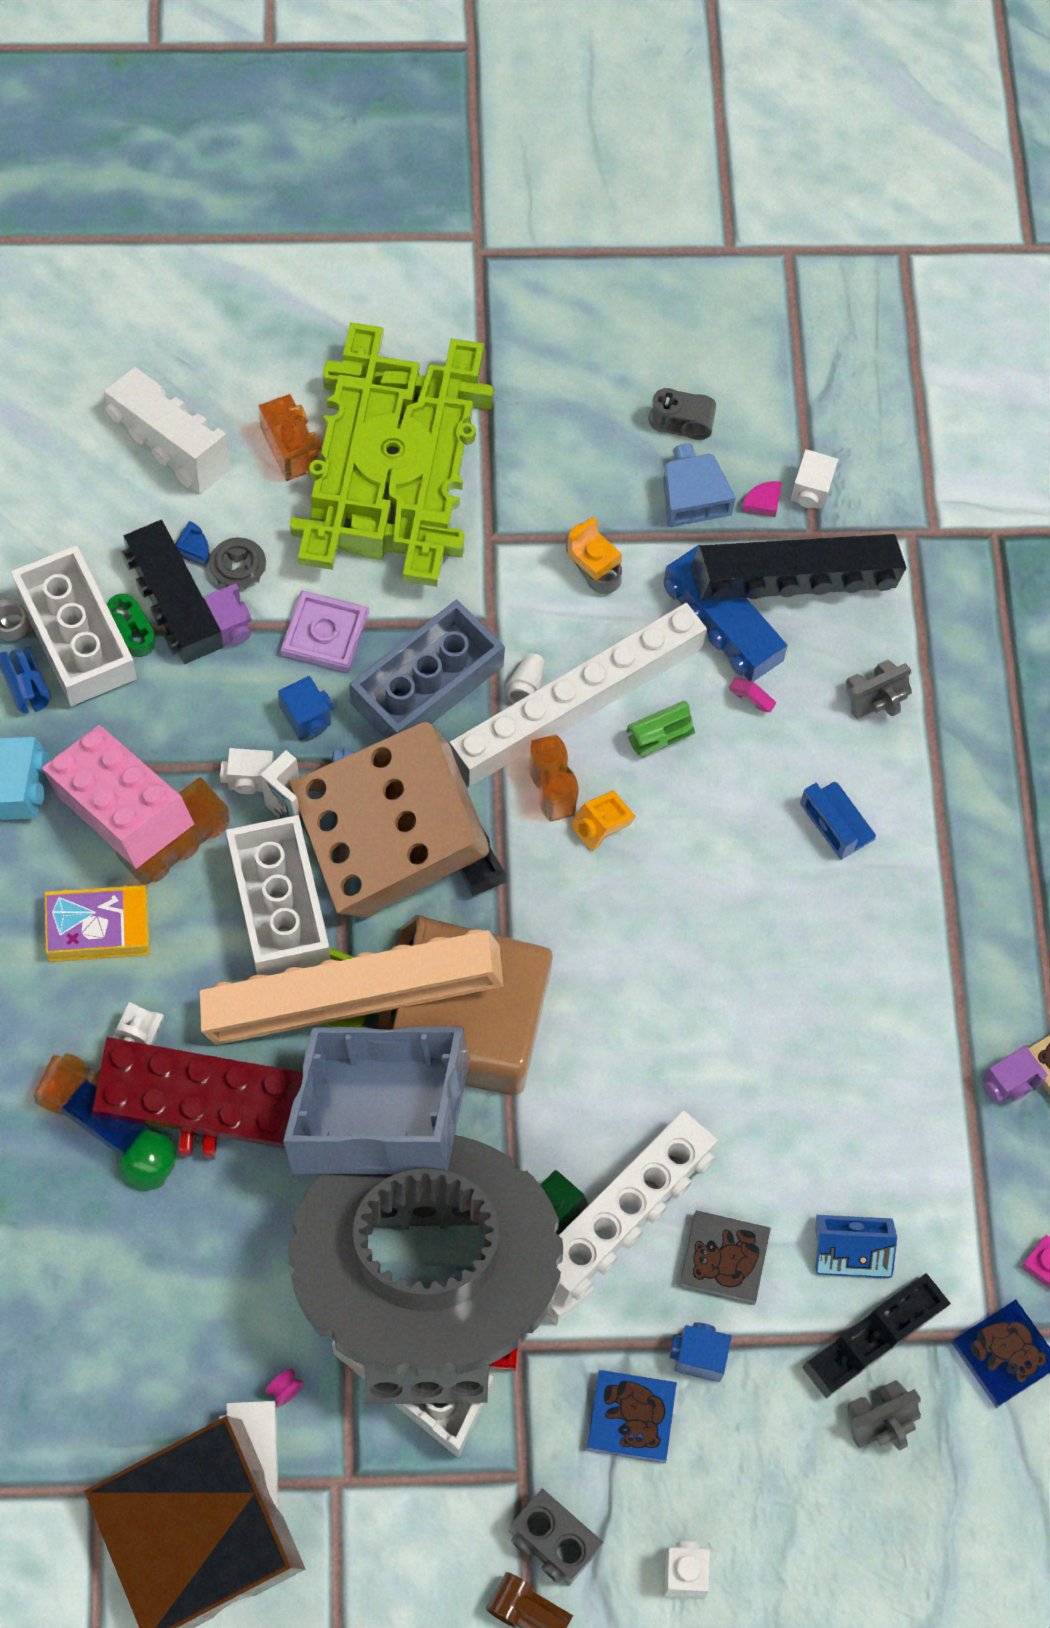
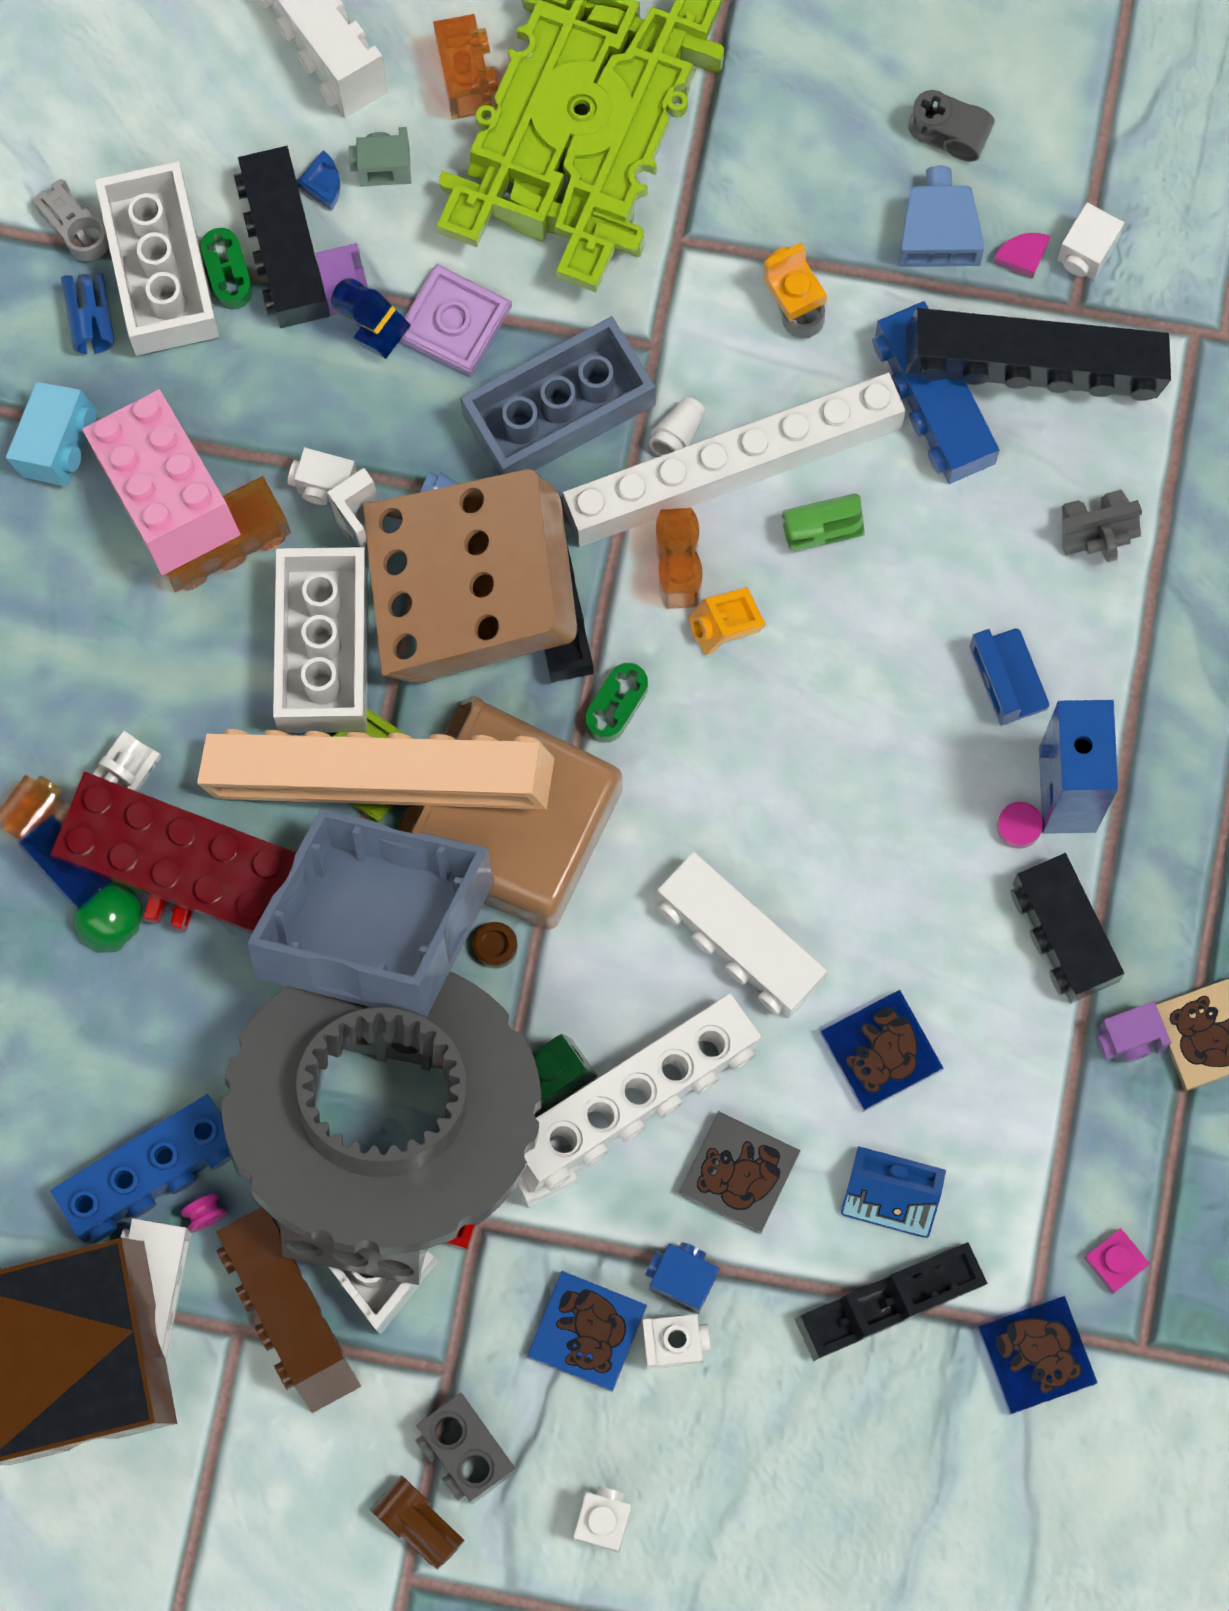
camera: 20 degrees right, 10 degrees up
piece [45,885,150,962] -> none
dark grey gear [210,537,266,590] -> none
blue brick [278,675,334,740] -> none
dark pink tile [728,677,777,713] -> none
dark grey hips [848,1380,921,1450] -> none
none -> blue brick [50,1093,231,1243]
none -> reddish brown wedge [216,1207,362,1413]
none -> clear blue leg [331,278,411,359]
none -> sand green brick [349,127,411,187]
none -> reddish brown tile [473,922,518,969]
none -> green beam [586,663,648,743]
none -> white brick [642,1314,711,1370]
none -> white brick [657,851,828,1019]
none -> tile [820,990,944,1113]
none -> dark pink tile [997,802,1043,849]
none -> black brick [1010,852,1125,1004]
none -> blue brick [1039,700,1118,834]

